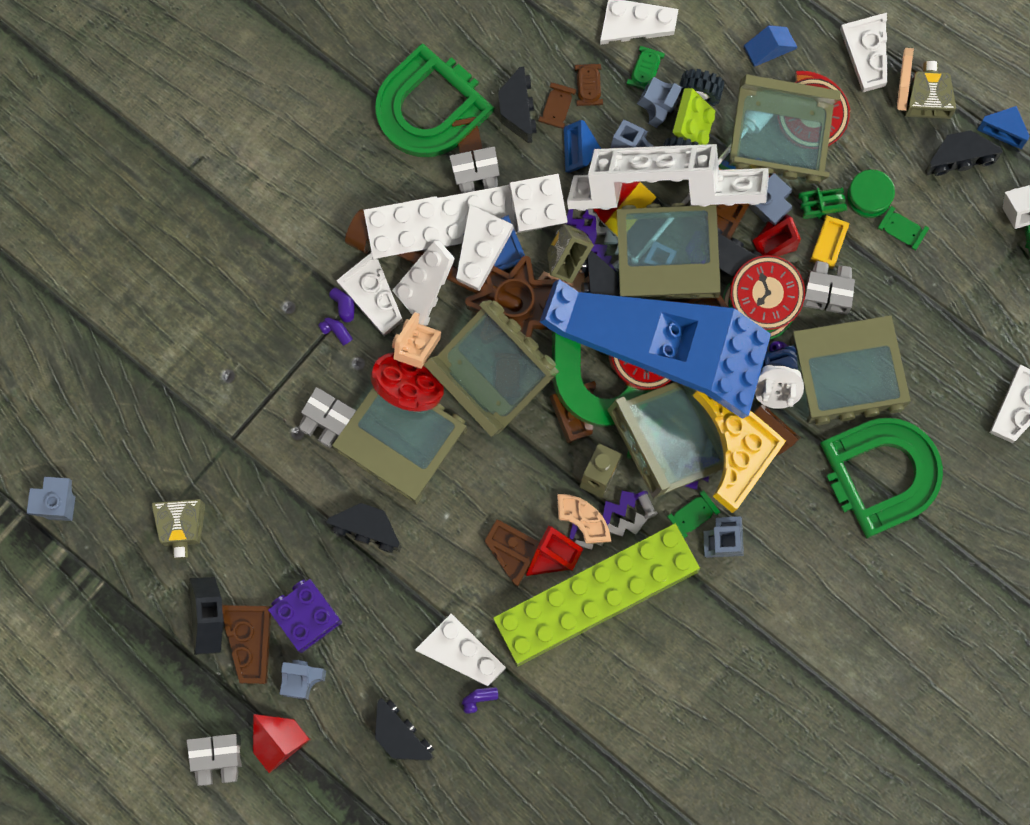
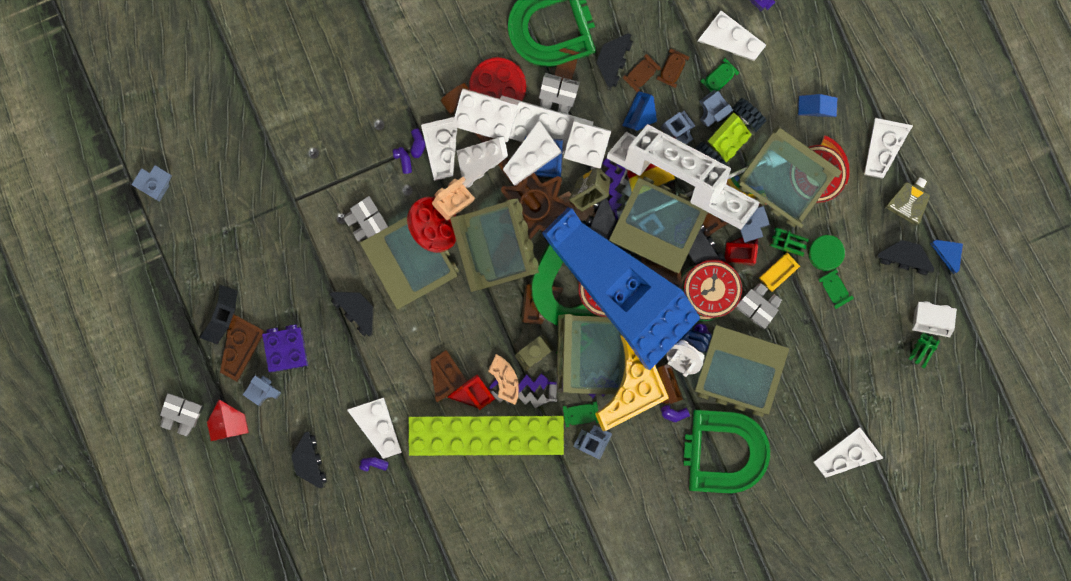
camera: 25 degrees right, 10 degrees up
olive torso [152,499,205,560] -> none
light nougat tile [897,48,914,111] -> none
none -> red tile [469,57,526,101]
none -> dark purple arm [661,405,690,422]

